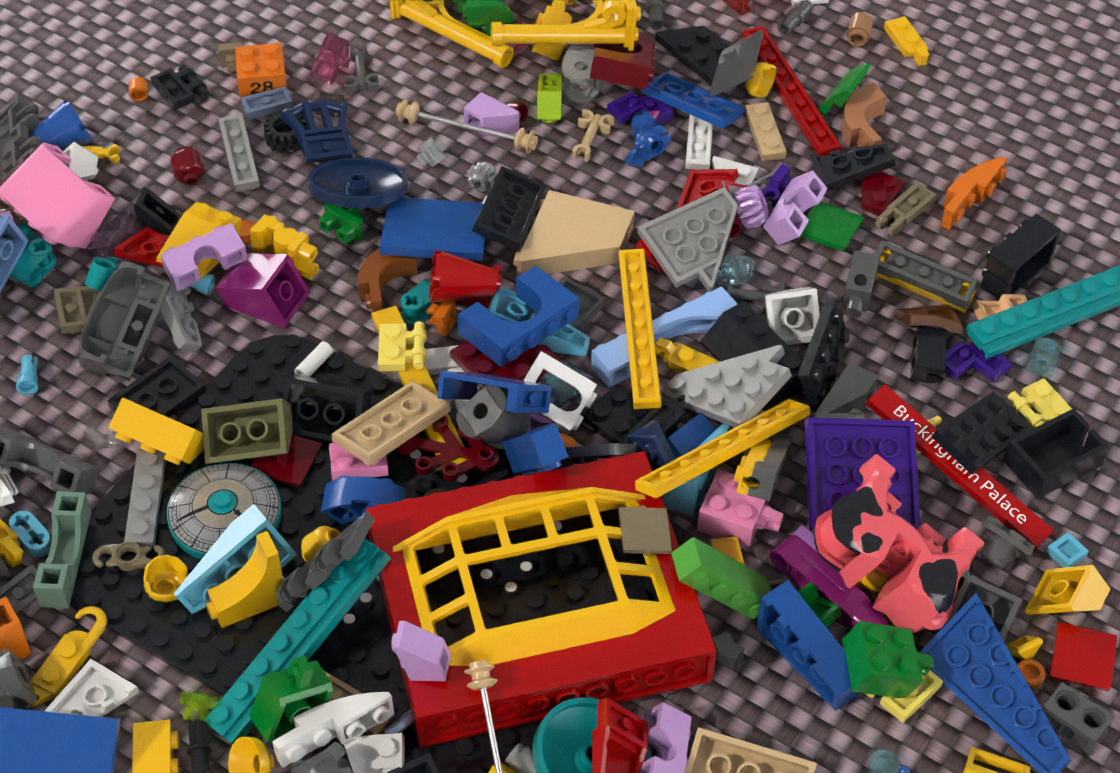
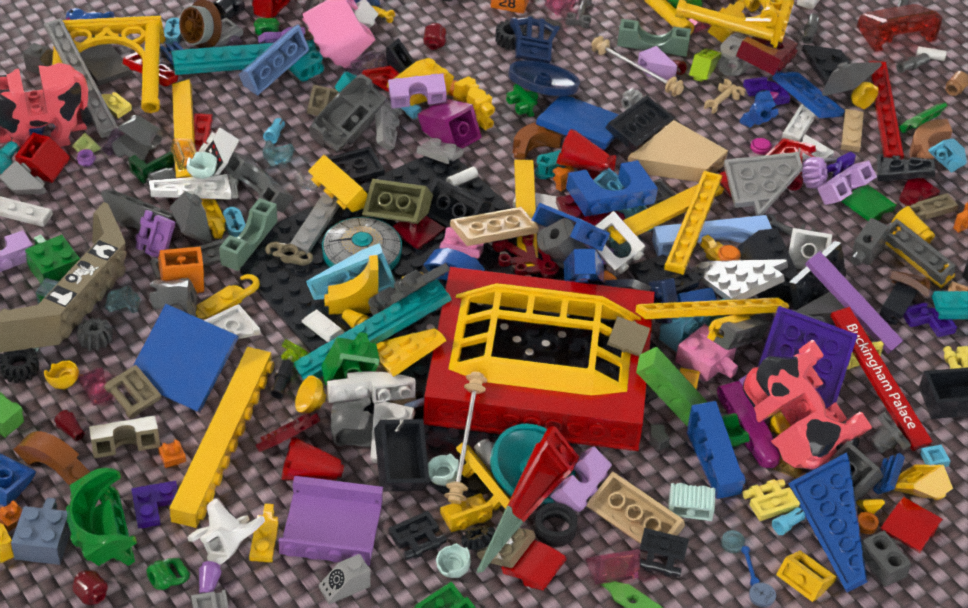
camera: 20 degrees right, 5 degrees down
yellow hair [143,555,188,602] -> none
light grey plate [218,114,260,192] -> none
sand blue plate [240,86,293,120] -> none
light yellow plate [378,321,427,371] -> none
lavender slope [391,621,451,681] -> none
light grey gear [416,137,446,167] -> none
clear light blue piece [721,255,755,285] -> none
green hinge [842,621,935,698] -> none
black plate [932,391,1033,475] -> none
none -> clear light blue bracket [262,140,295,166]
none -> white tile [302,309,345,342]
none -> yellow cone [342,309,369,328]
none -> yellow plate [376,328,446,377]
none -> light grey plate [417,138,464,164]
none -> yellow tile [607,184,724,244]
none -> sand green arch [617,19,691,57]
none -> light aqua brick [668,483,715,521]
none -> orange piece [718,245,741,261]
none -> dark pink piece [750,138,772,155]
none -> medium azure pin [772,507,805,535]
none -> medium lavender tile [805,251,903,354]
none -> blue tile [873,453,905,495]
none -> yellow plant [891,206,935,244]
none -> medium azure slope [928,138,967,173]

